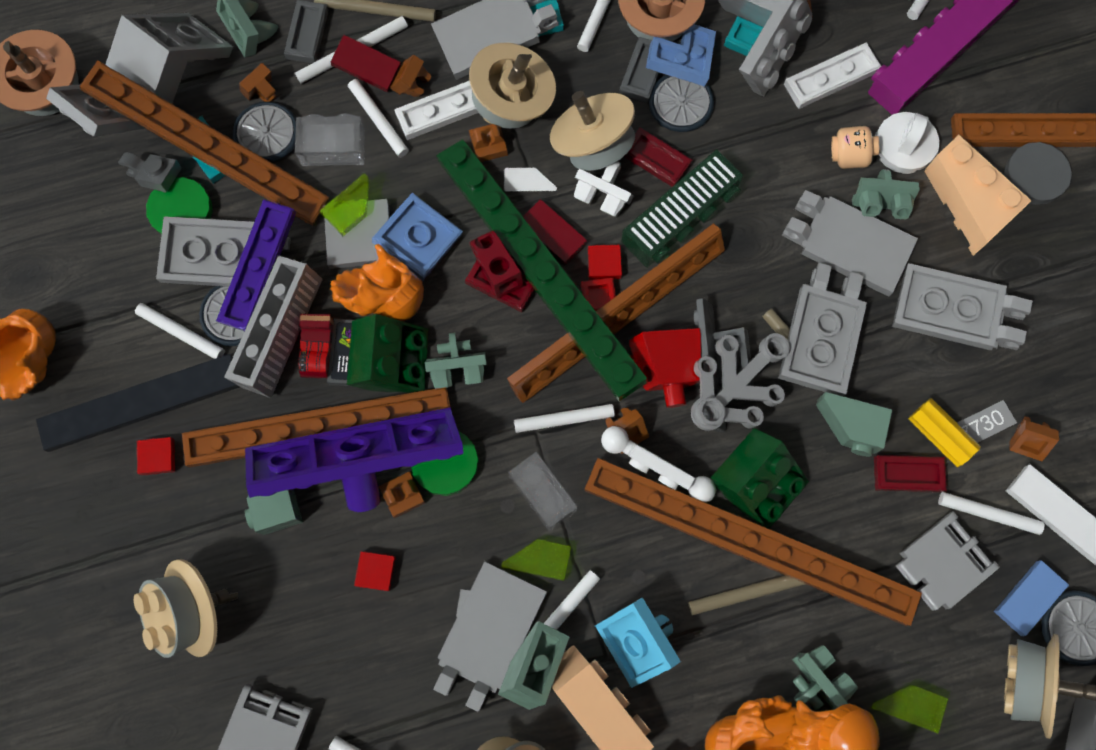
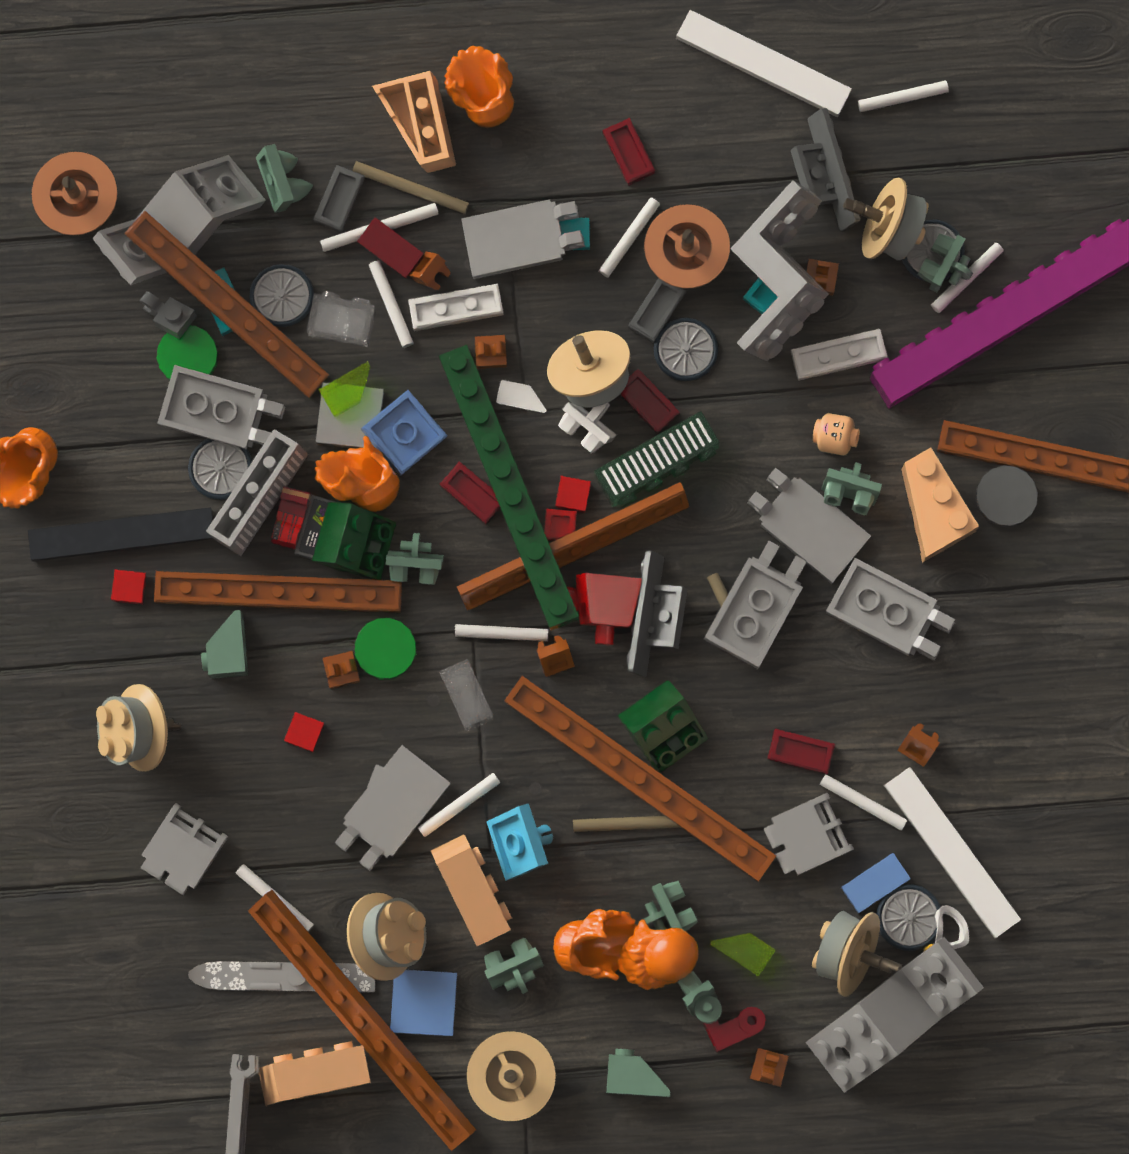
camera: 15 degrees right, 5 degrees up
white bar [135,303,225,359] -> none
dark purple tile [216,199,296,332] -> none
dark orange tile [239,63,276,102] -> none
dark purple plate [245,408,464,512] -> none
tan piece [469,43,556,128] -> none
dark red leg [469,230,523,299] -> none
sand green slope [498,621,569,710] -> none
clear neon green tile [502,539,571,581] -> none
dark red tile [523,199,587,266] -> none
white plate [601,426,716,503] -> none
medium blue plate [646,24,716,86] -> none
light grey plant [691,333,789,431] -> none
sand green slope [816,392,892,457] -> none
white tile [875,112,940,174] -> none
yellow axle [908,398,981,467] -> none
light grey sticker [957,400,1017,443] -> none

